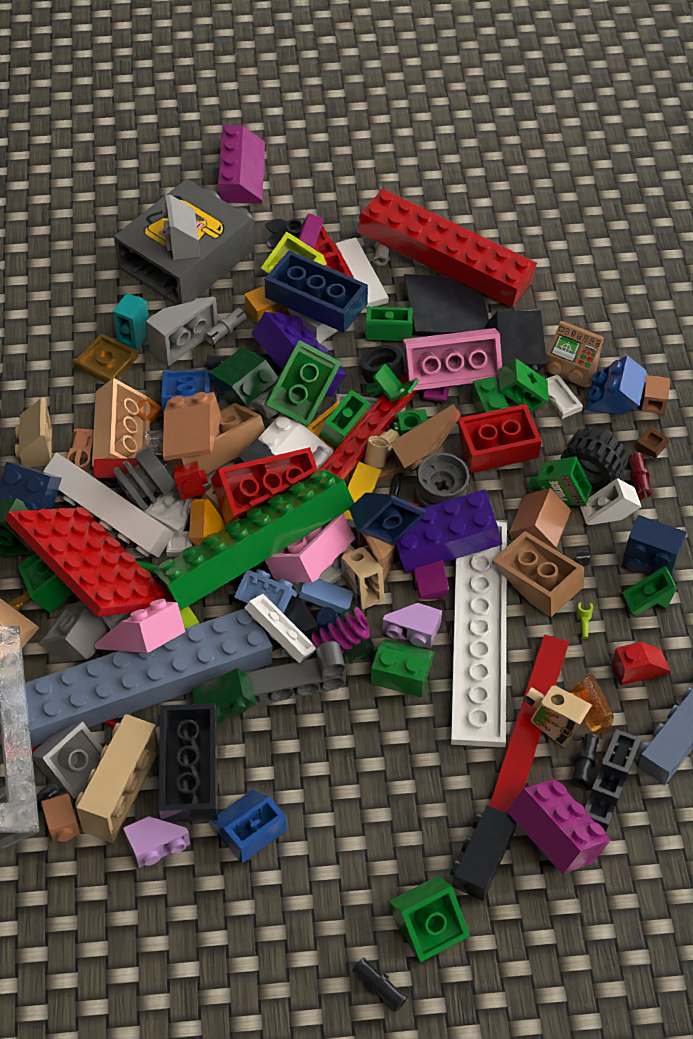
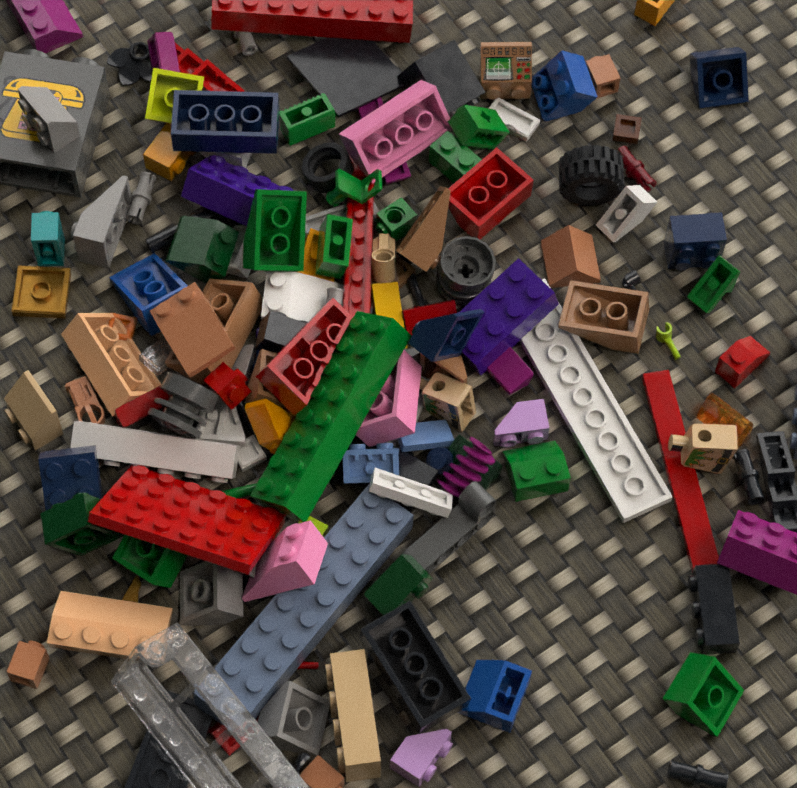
camera: 30 degrees left, 10 degrees up
white tile [336,238,389,307] -> none
green torso [529,457,592,506] -> none

